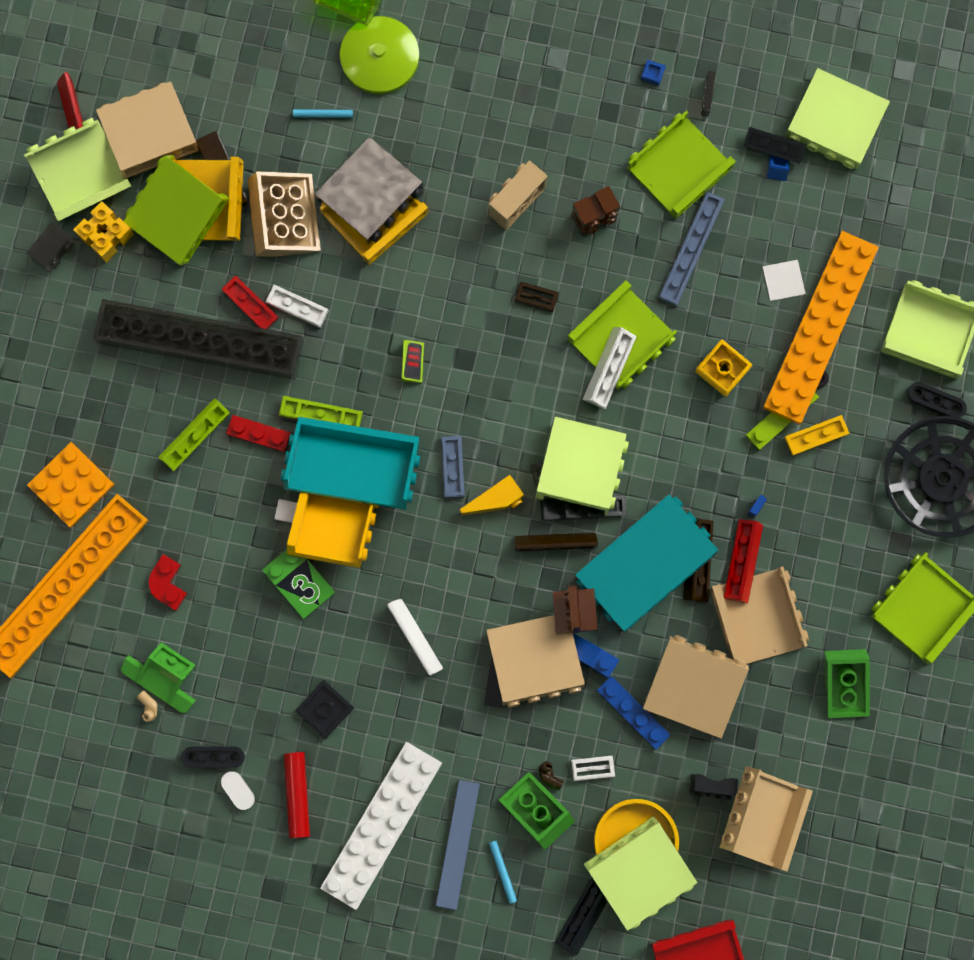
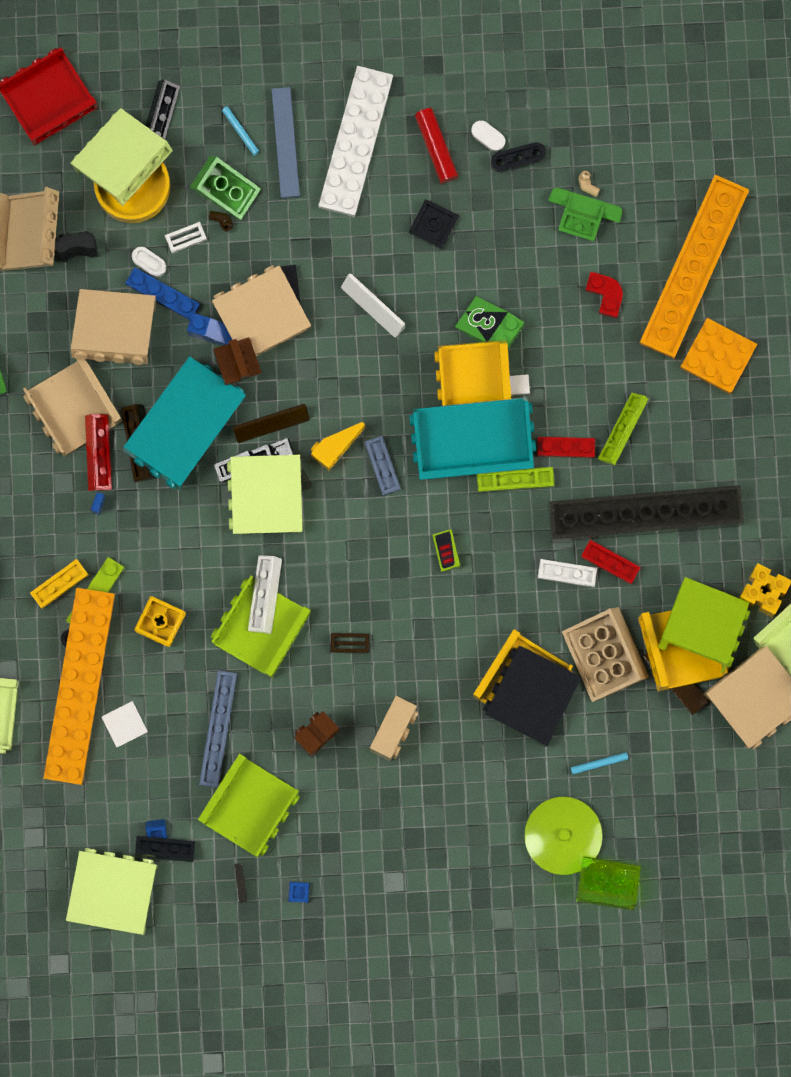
camera: 165 degrees right, 0 degrees up
none -> white tile [132,247,166,277]

